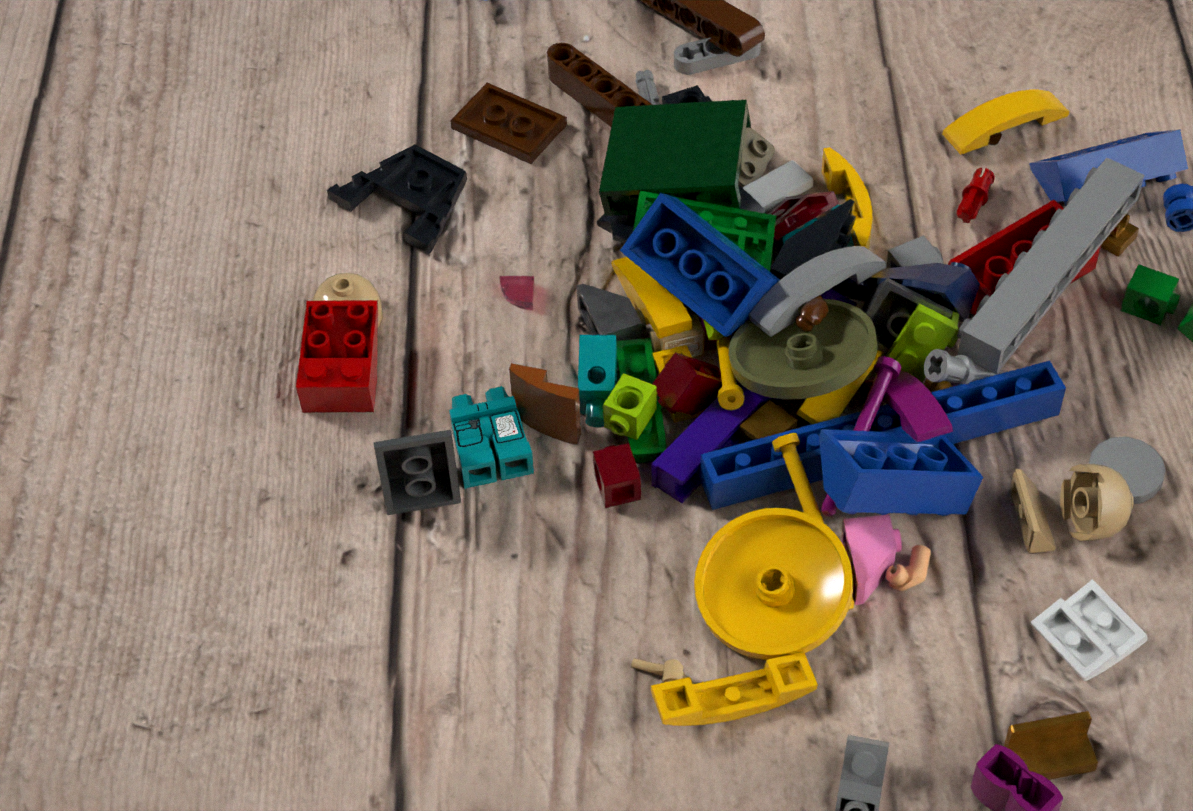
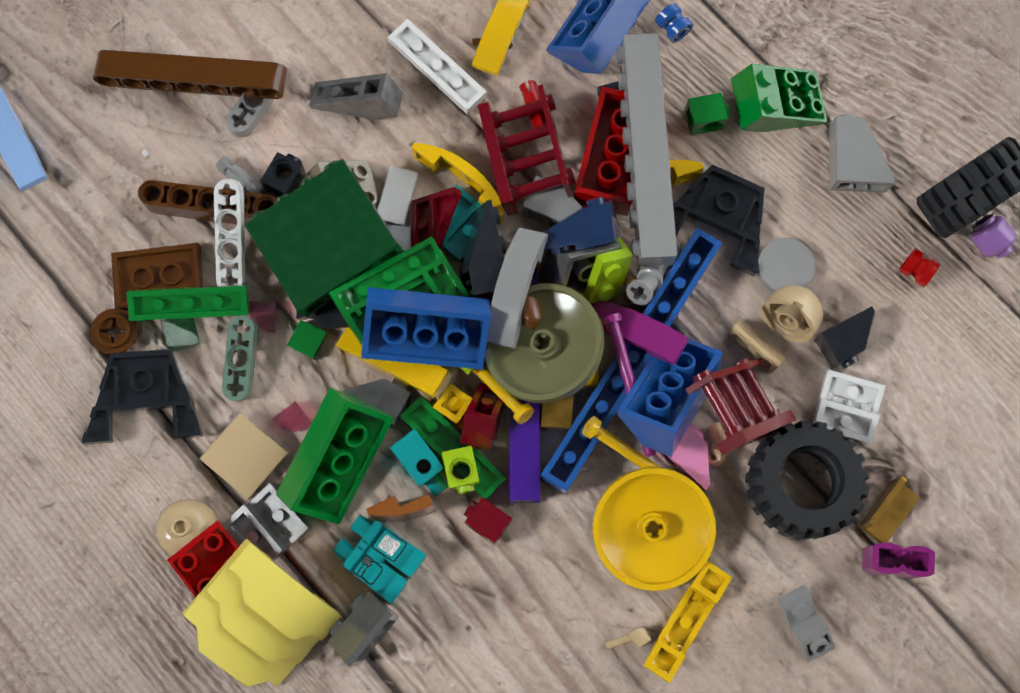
camera: 45 degrees left, 25 degrees up
none -> reddish brown gear [90,308,139,354]
none -> green plate [126,284,250,321]
none -> clear green slope [160,318,200,352]
none -> light yellow slope [182,538,342,687]
none -> tan slope [199,412,288,499]
none -> white beam [214,179,246,286]
none -> sand green beam [222,315,258,402]
none -> flat silver slope [223,482,312,561]
none -> clear pink tile [249,301,278,333]
none -> green slope [276,387,394,525]
none -> green tile [287,320,328,360]
none -> flat silver slope [309,73,403,119]
none -> white plate [388,19,487,114]
none -> dark red fence [477,84,576,216]
none -> yellow slope [669,160,704,187]
none -> black wing [673,164,765,277]
none -> dark red fence [686,357,797,455]
none -> black tyre [745,420,870,540]
none -> black slope [814,306,875,369]

